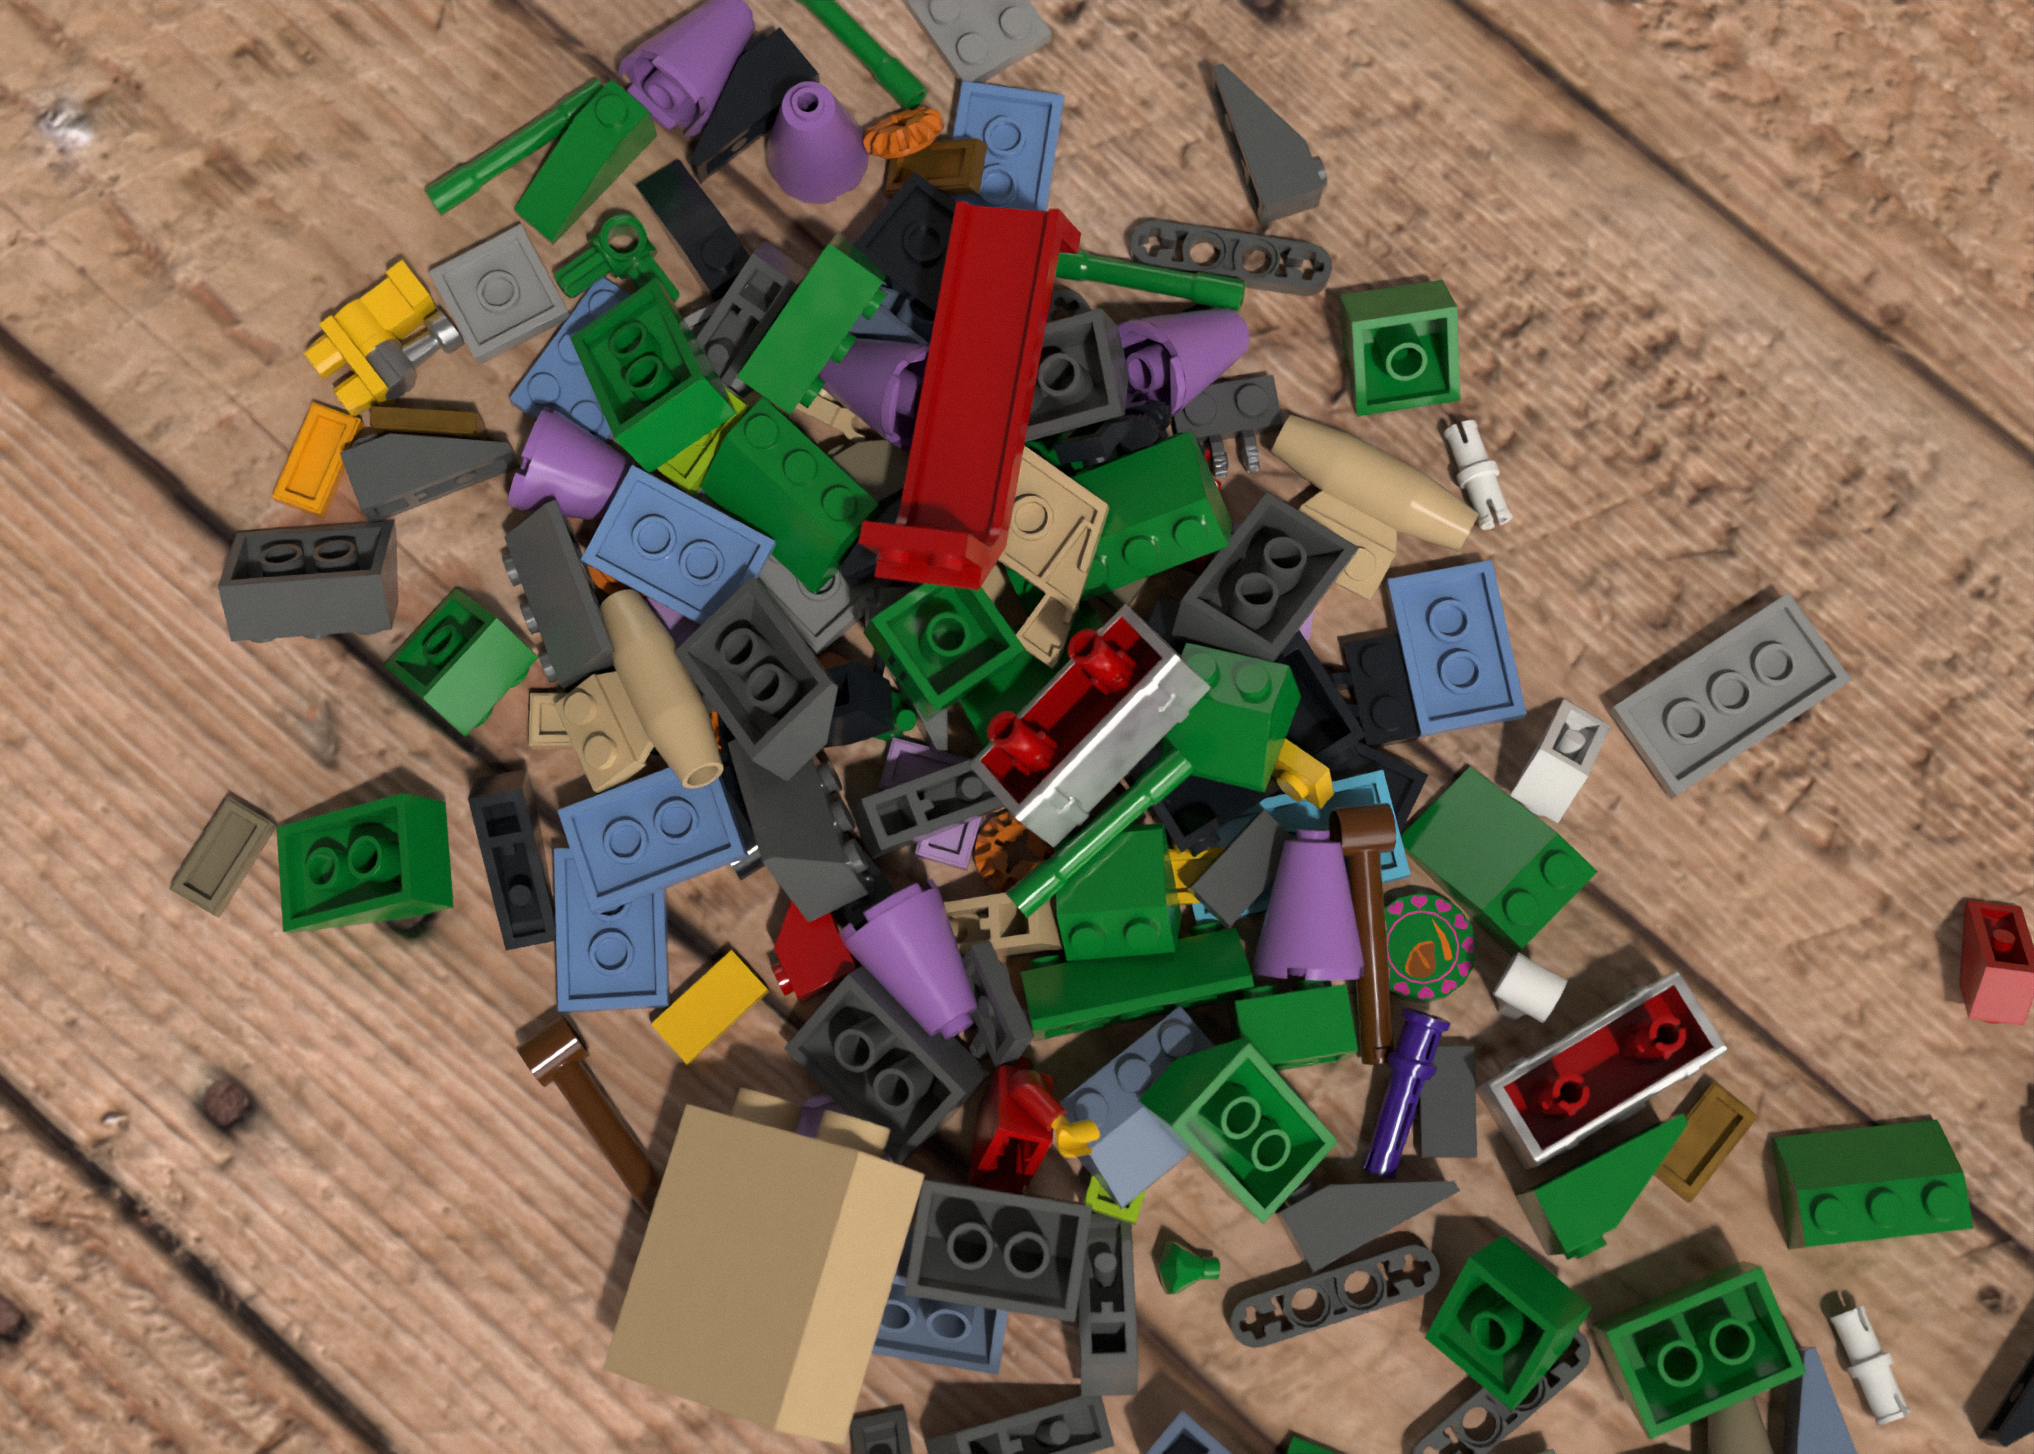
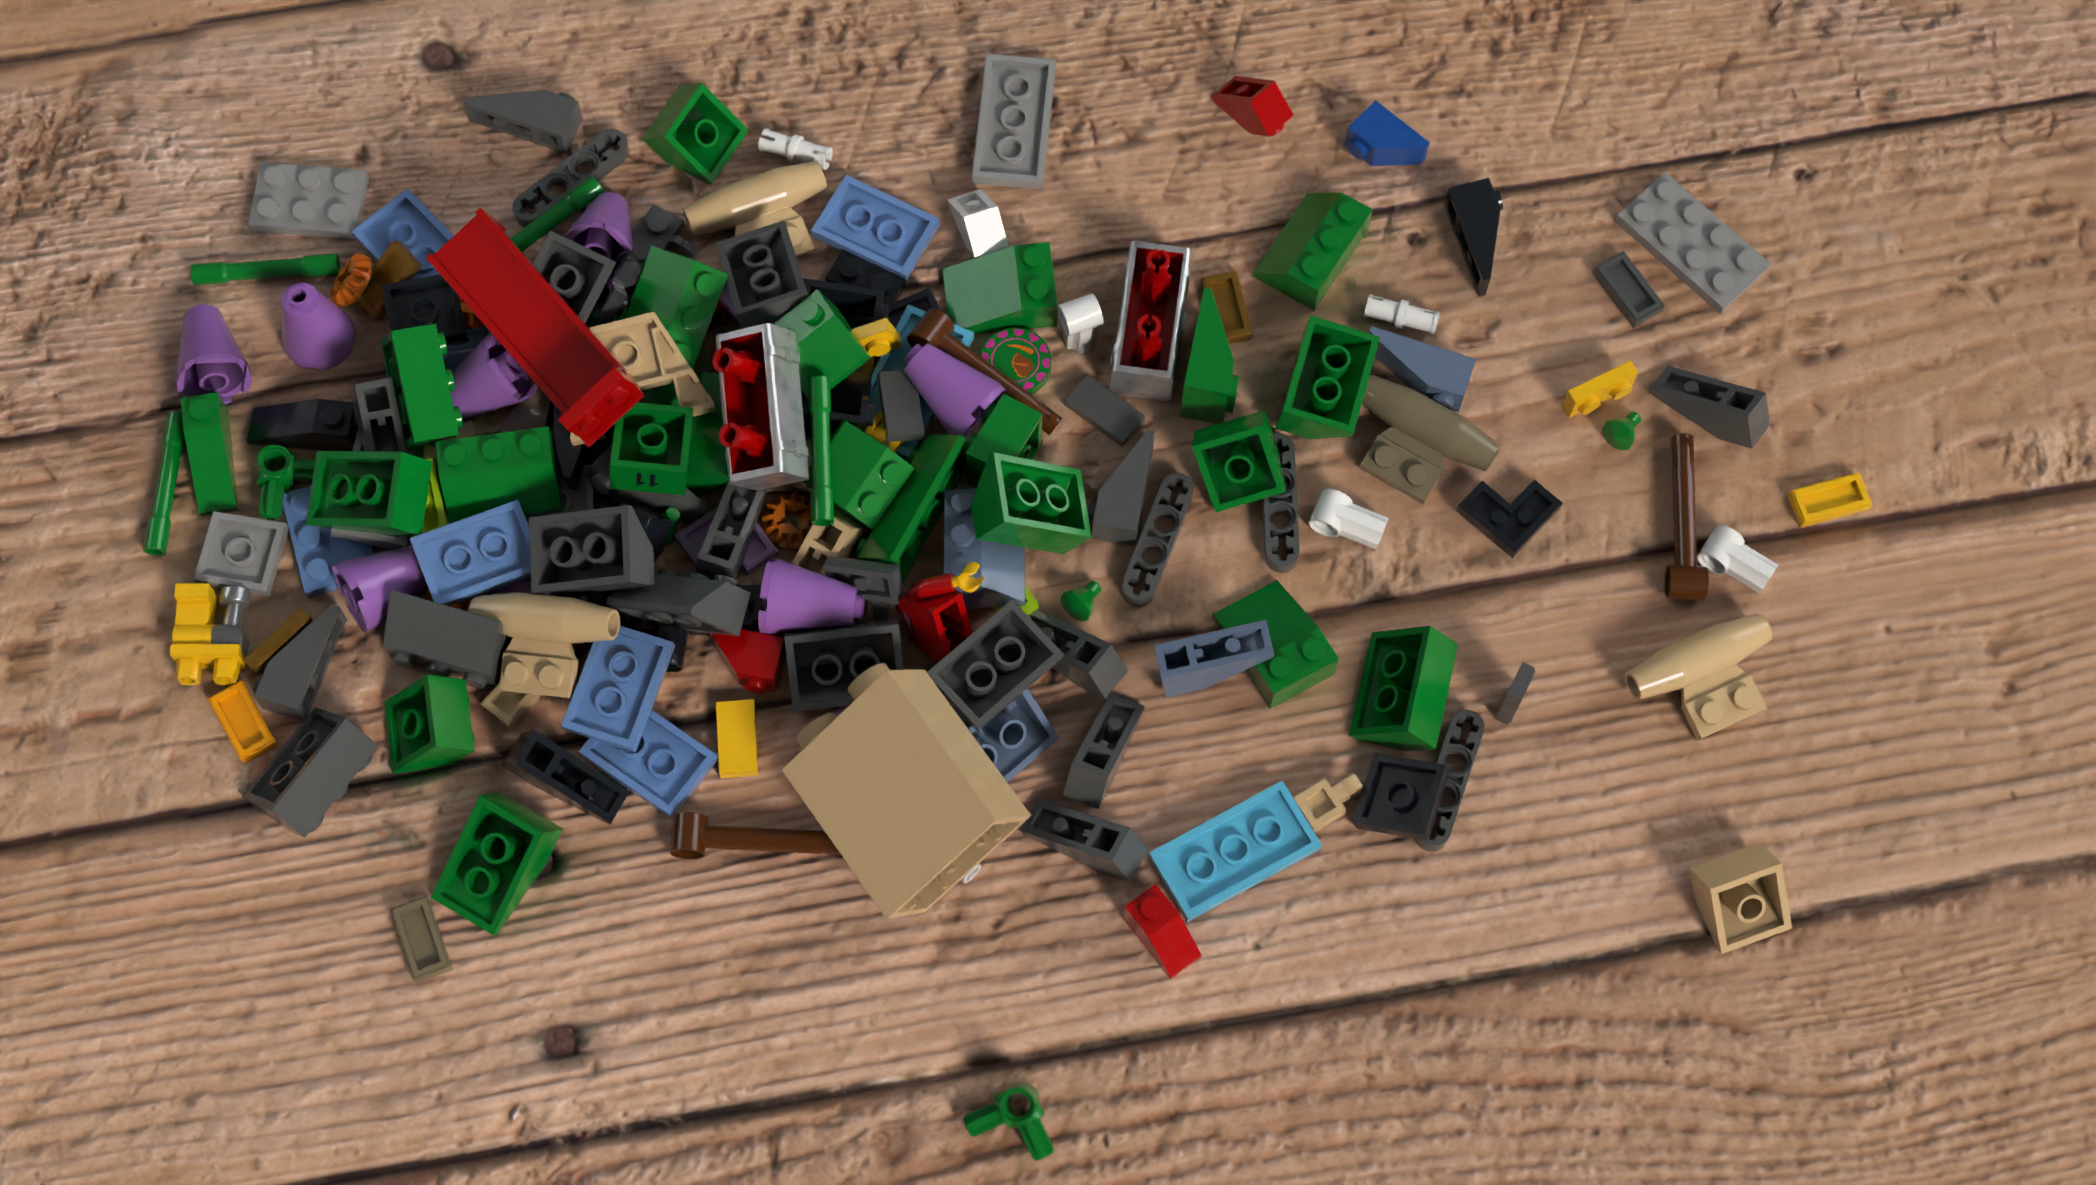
camera: 55 degrees left, 10 degrees down
black slope [690,27,820,184] -> none
dark purple pin [1361,1007,1451,1179] -> none

